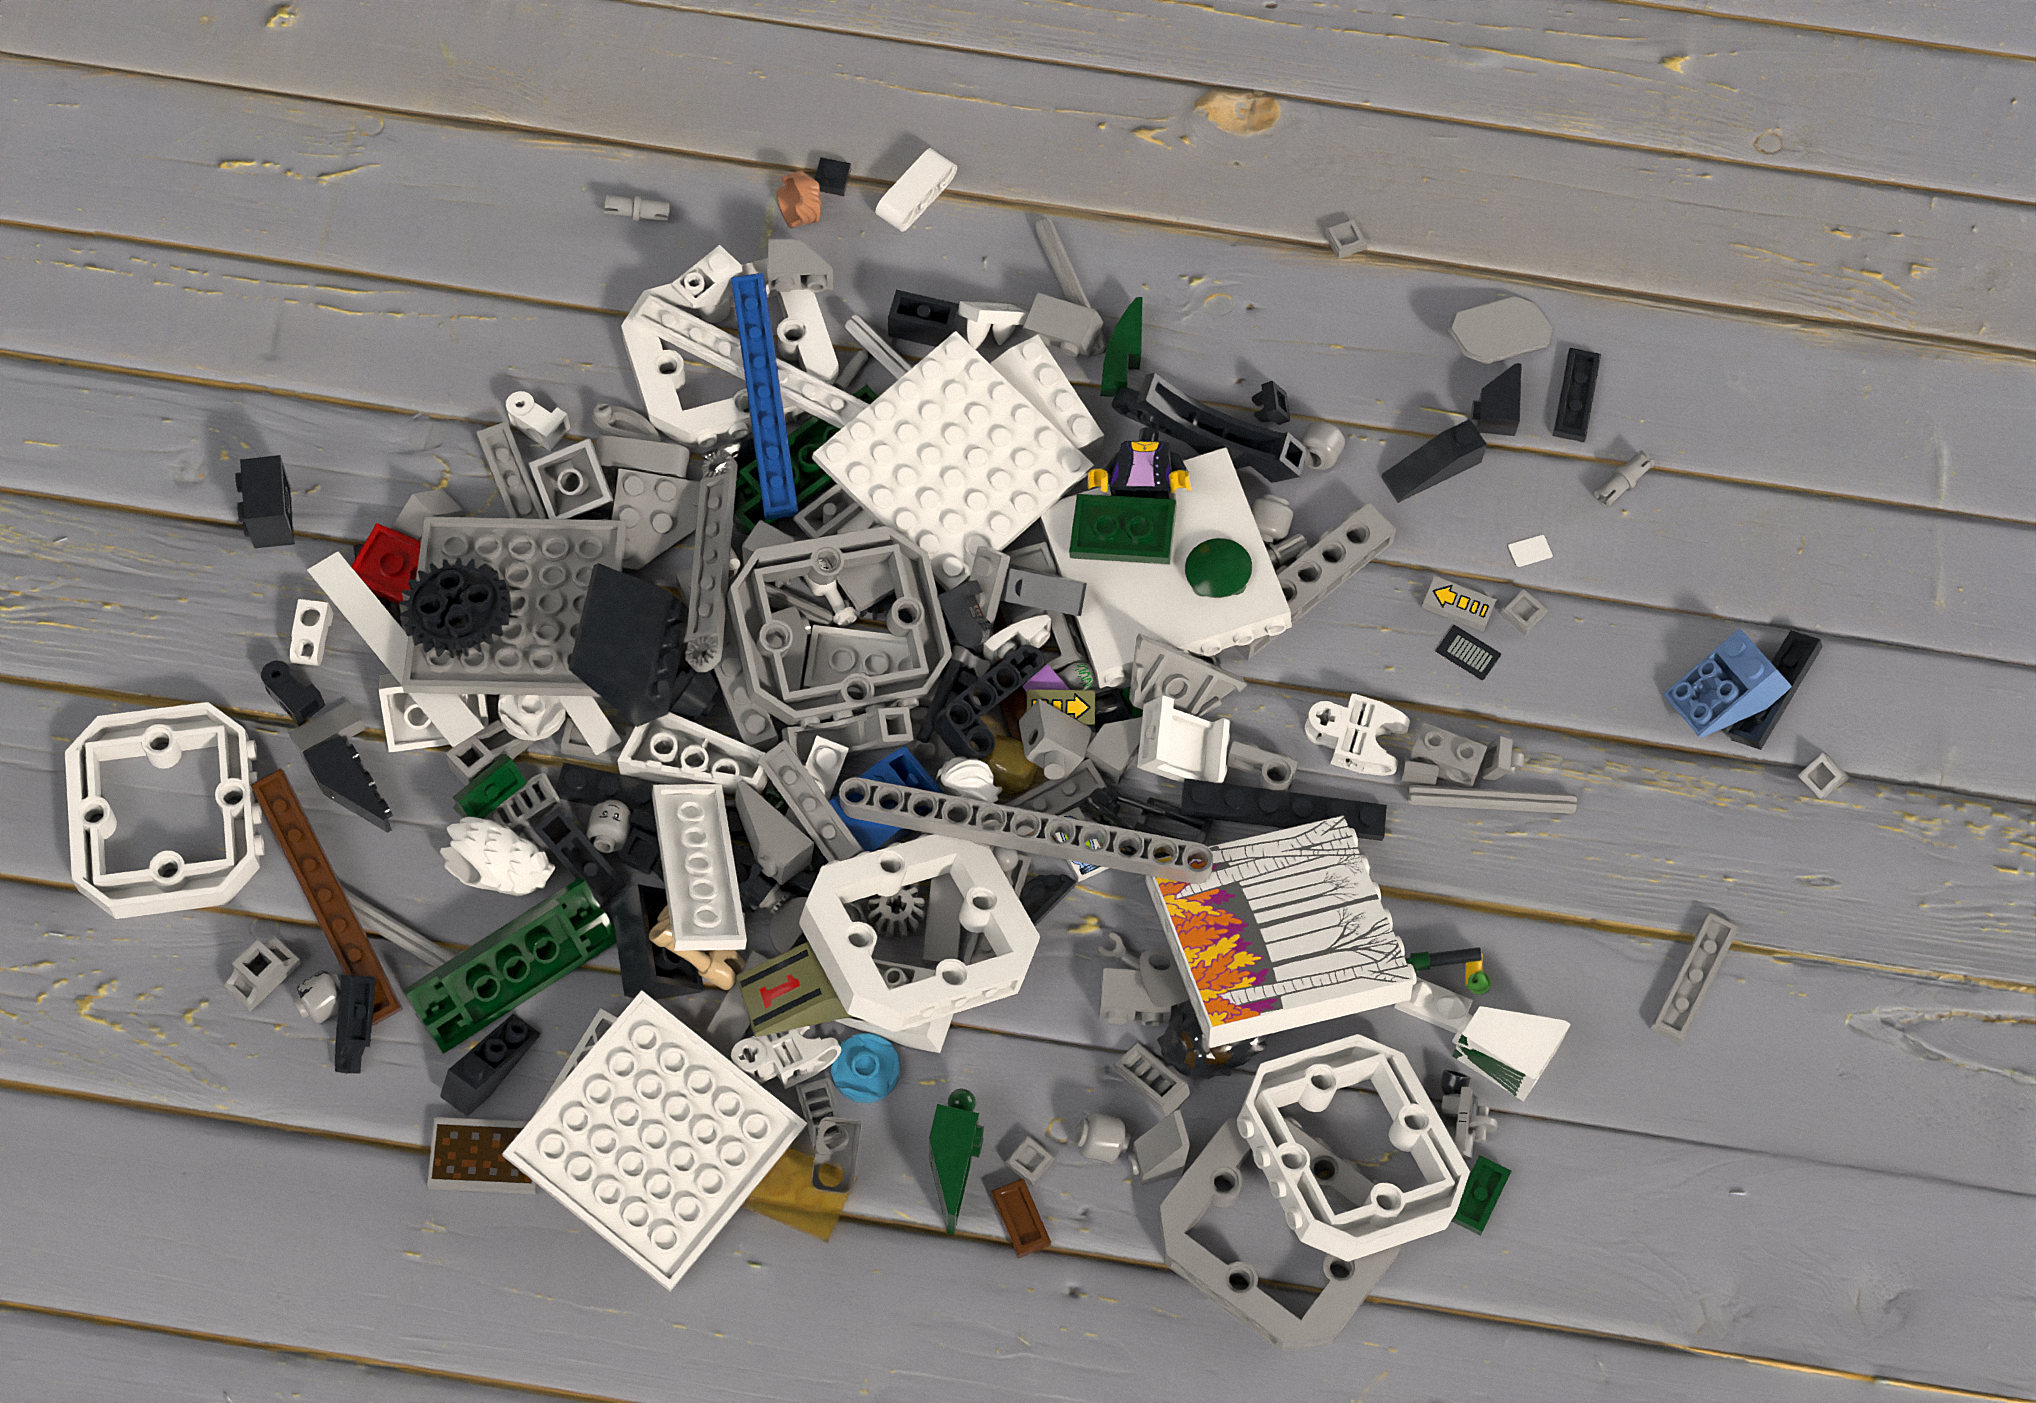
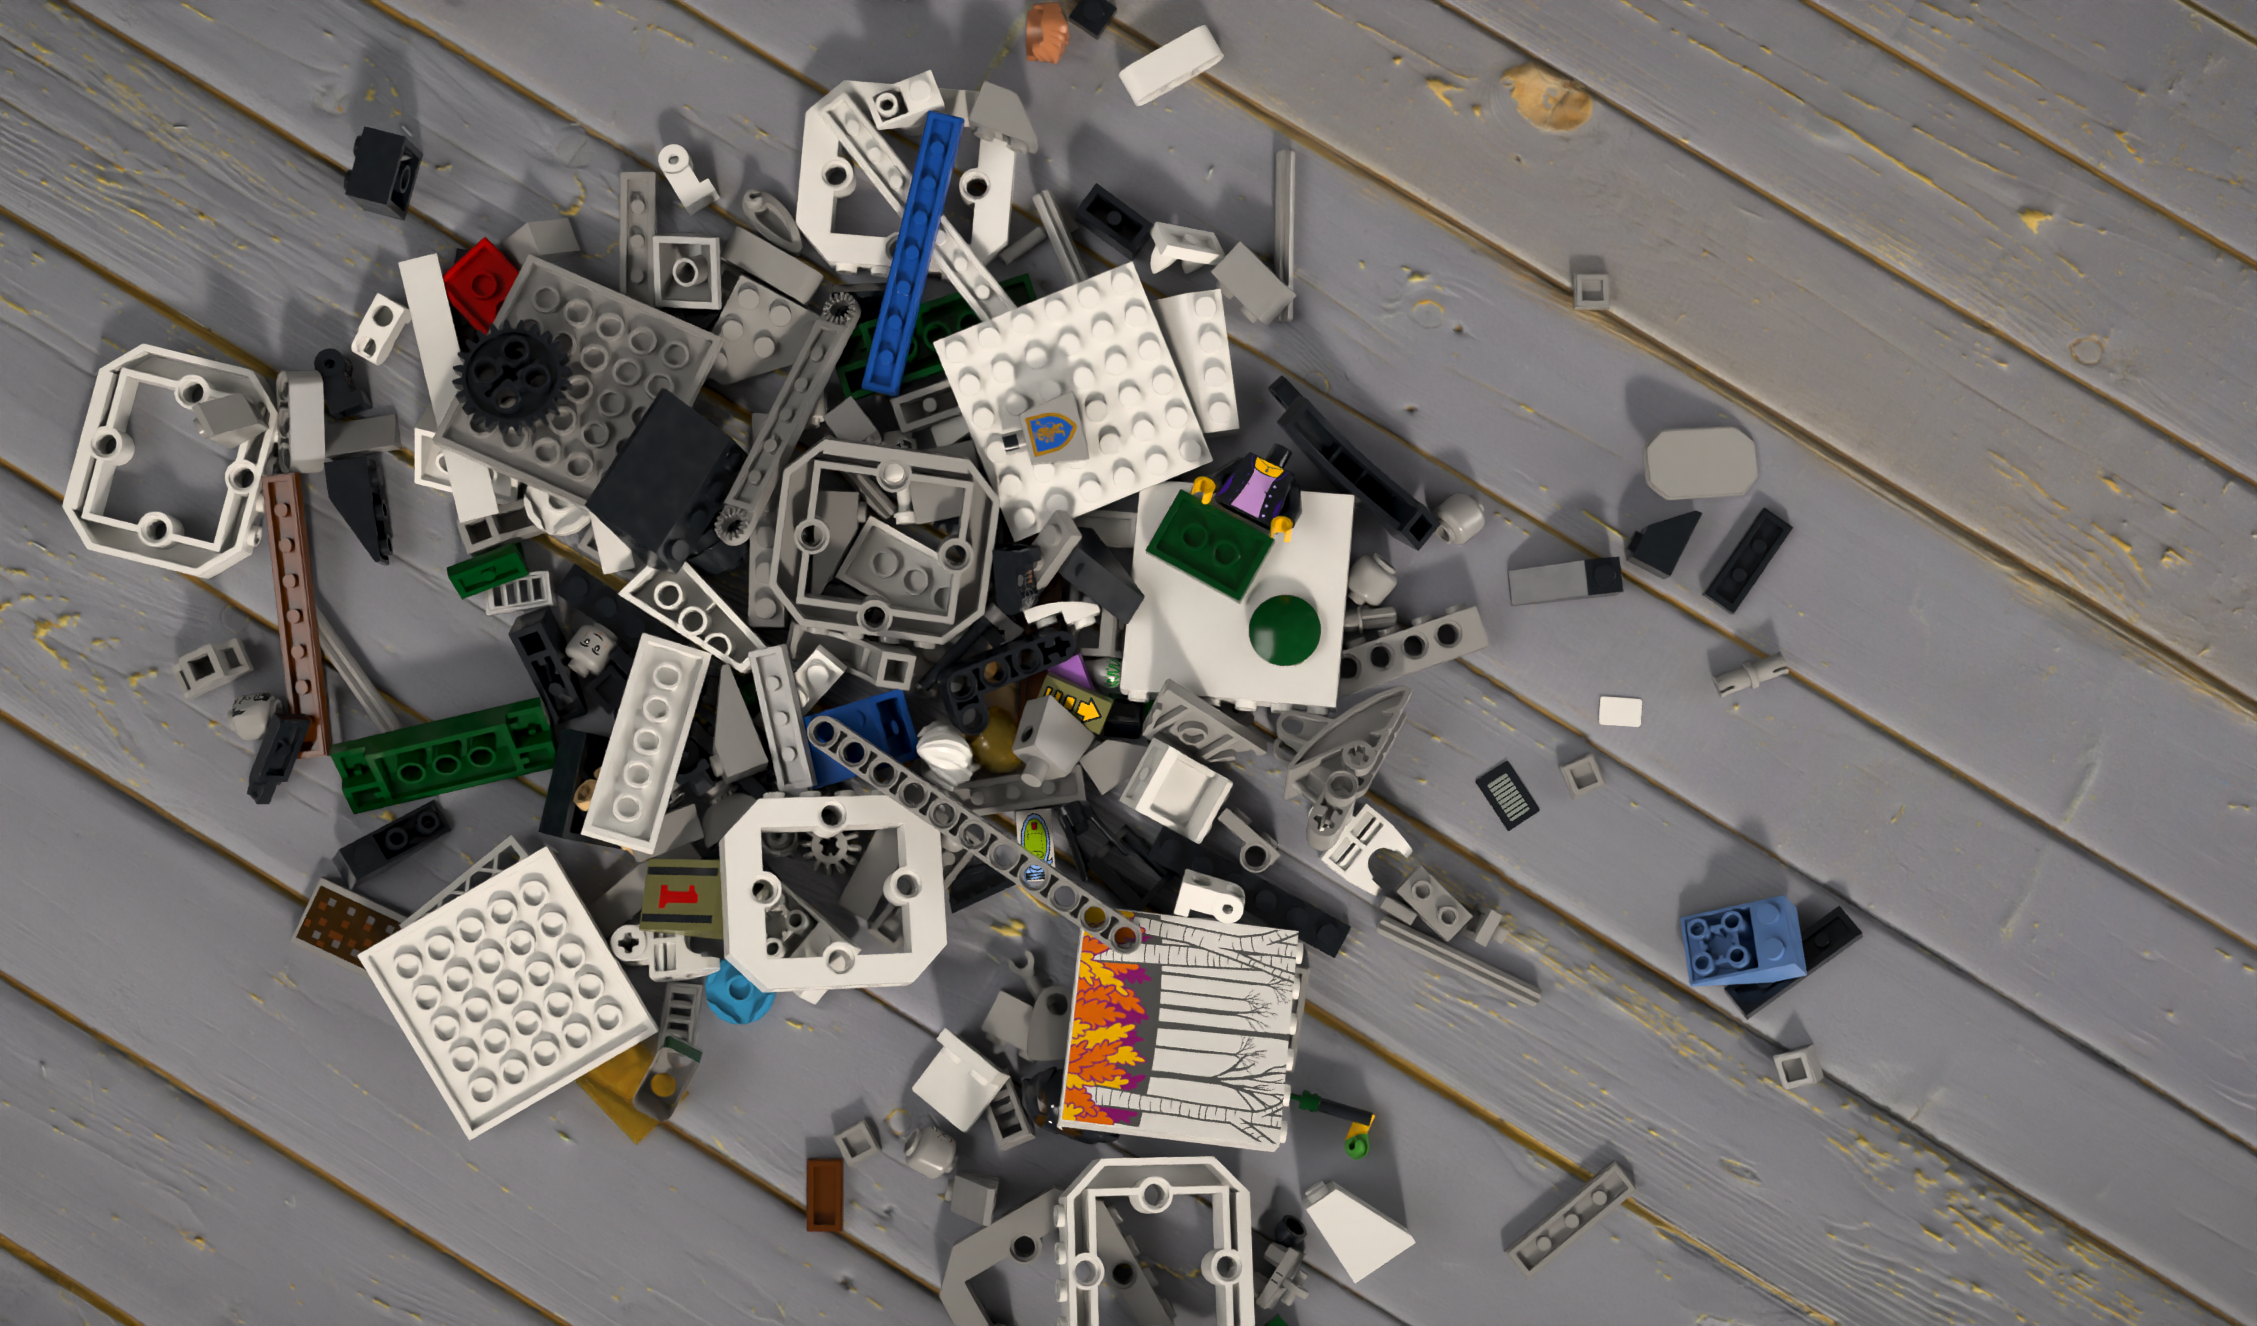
camera: 25 degrees right, 20 degrees up
white head [440,817,555,896] -> none
dark green slope [929,1088,984,1235] -> none
dark green slope [1100,297,1143,397] -> none
black tile [1252,380,1291,425] -> none
white tile [1394,977,1473,1034] -> none
light grey tile [1422,576,1497,632] -> none
none -> light grey slope [192,392,269,449]
none -> light grey beam [276,370,325,474]
none -> light grey tile [632,803,704,862]
none -> white bracket [912,1028,1010,1132]
none -> torso [1001,391,1090,465]
none -> white leg [1174,869,1245,924]
none -> light grey piece [1273,685,1413,851]

